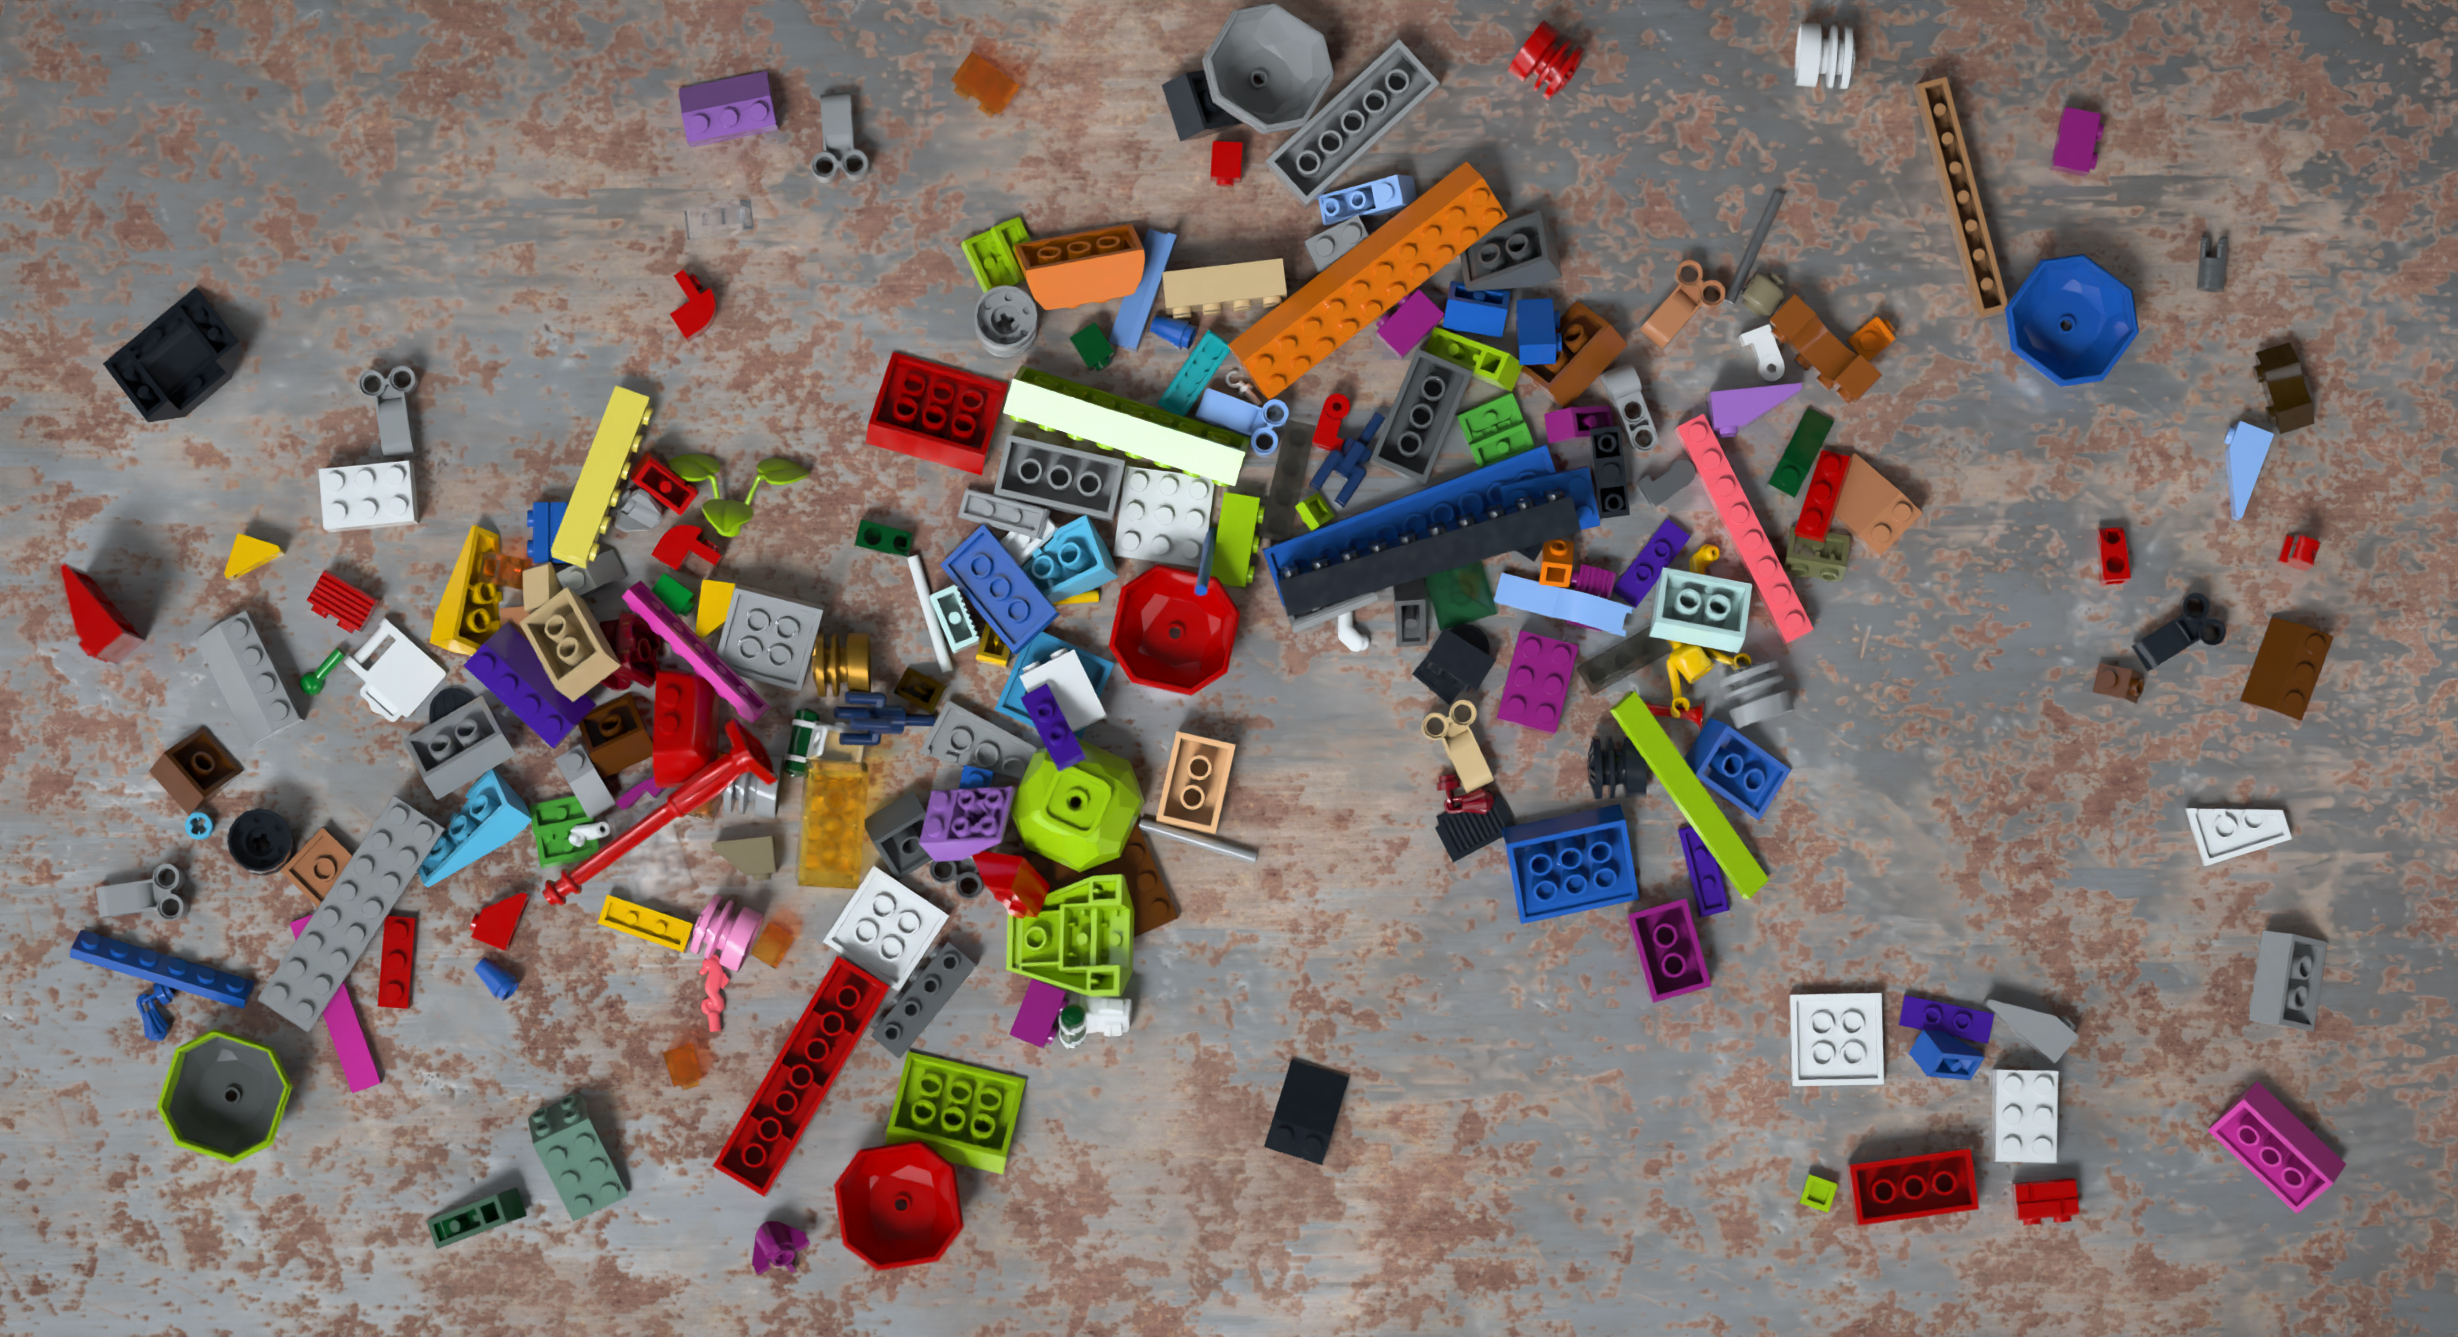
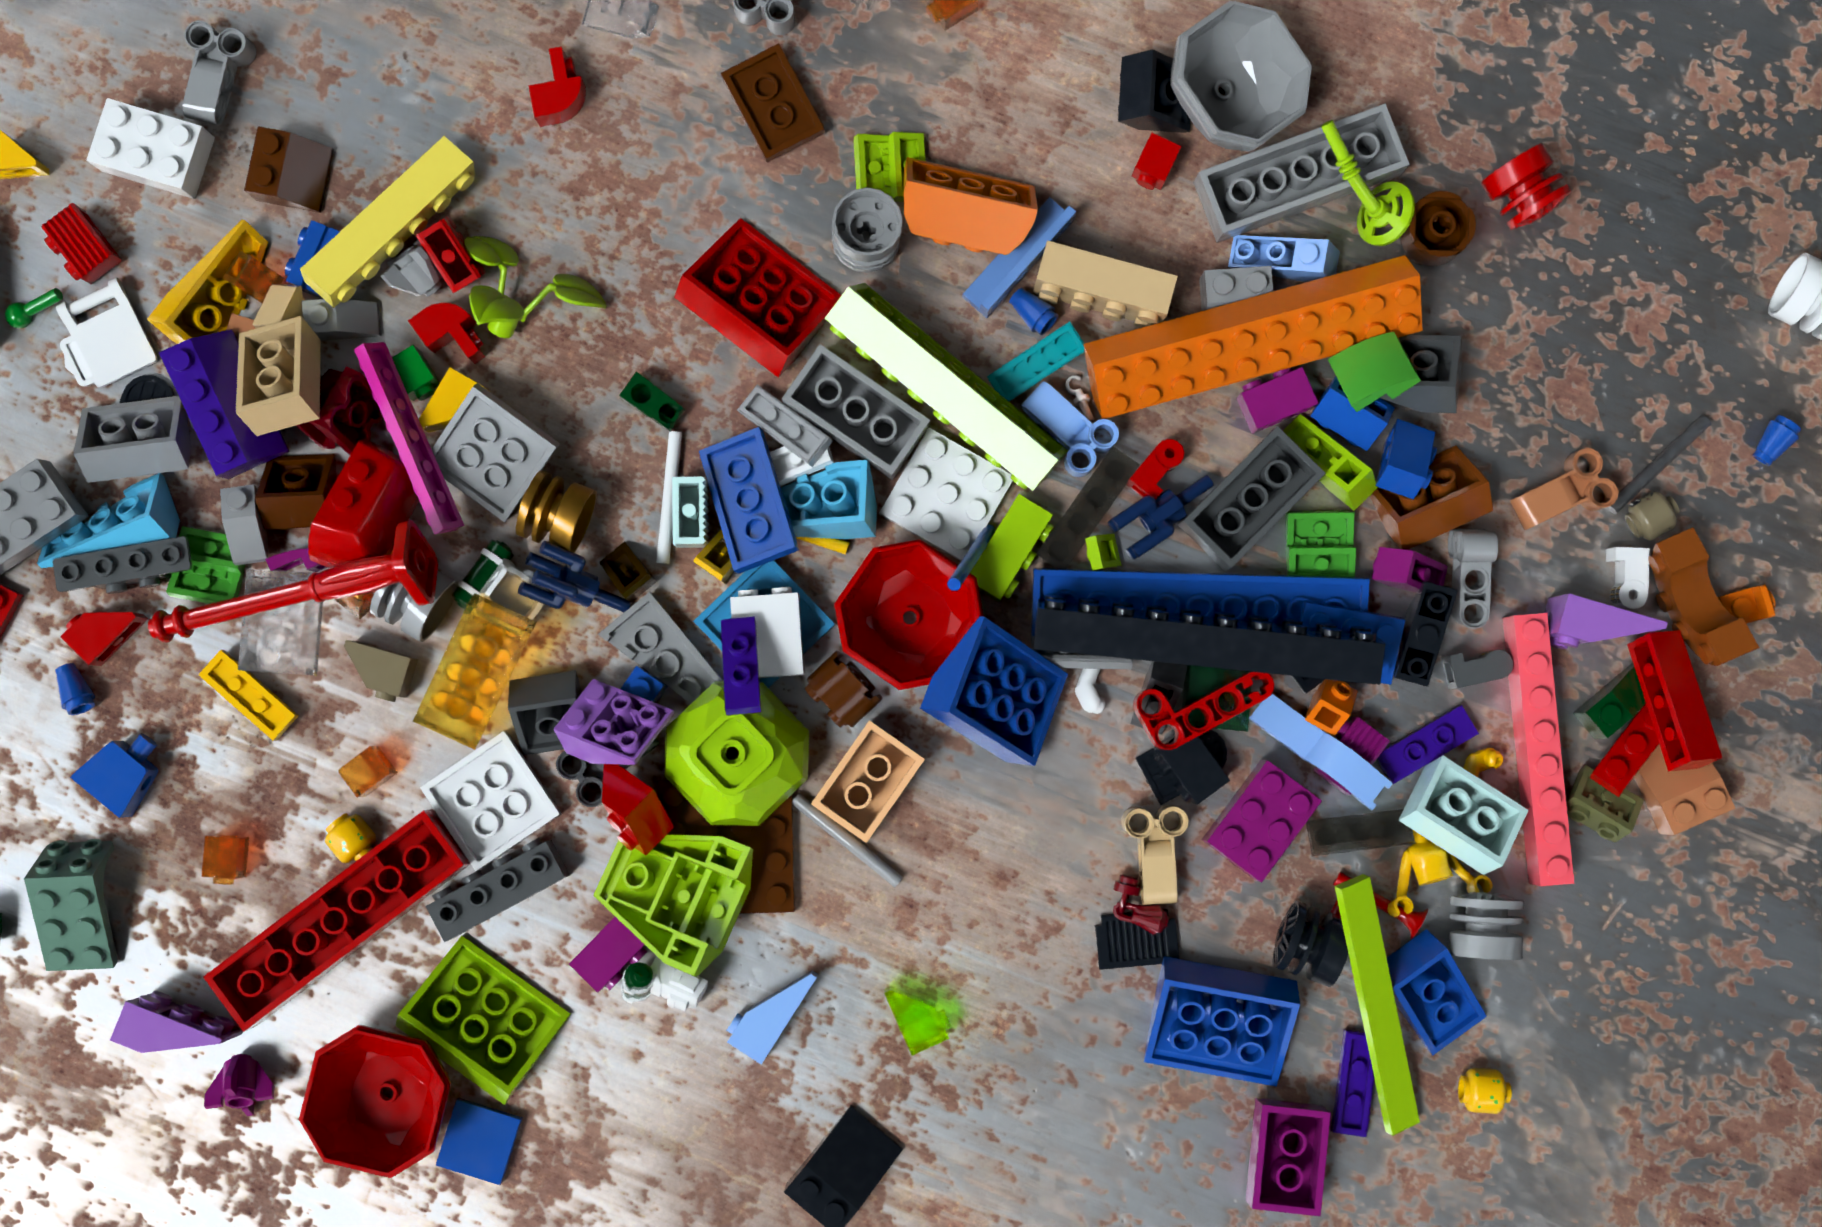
camera: 20 degrees right, 0 degrees up
white arm [569,821,610,847] -> none
bright pink wheel [690,894,764,972] -> none
coral animal [699,954,730,1032] -> none
dark green brick [1069,322,1115,372] -> none
none -> dark grey bracket [53,536,192,594]
none -> blue torso [70,733,159,818]
none -> medium lavender slope [110,991,243,1053]
none -> reddish brown slope [244,126,334,213]
none -> yellow head [325,813,376,863]
none -> blue tile [436,1098,523,1185]
none -> reddish brown plate [721,43,825,162]
none -> light blue slope [726,970,818,1064]
none -> reddish brown brick [804,650,883,728]
none -> clear neon green slope [884,986,952,1055]
none -> blue slope [920,616,1068,766]
none -> red beam [1133,671,1274,750]
none -> lime dish [1321,120,1415,246]
none -> bright green slope [1328,332,1421,412]
none -> reddish brown brick [1400,191,1476,266]
none -> yellow head [1458,1068,1512,1114]
none -> red brick [1627,630,1723,772]
none -> blue cone [1752,415,1801,466]

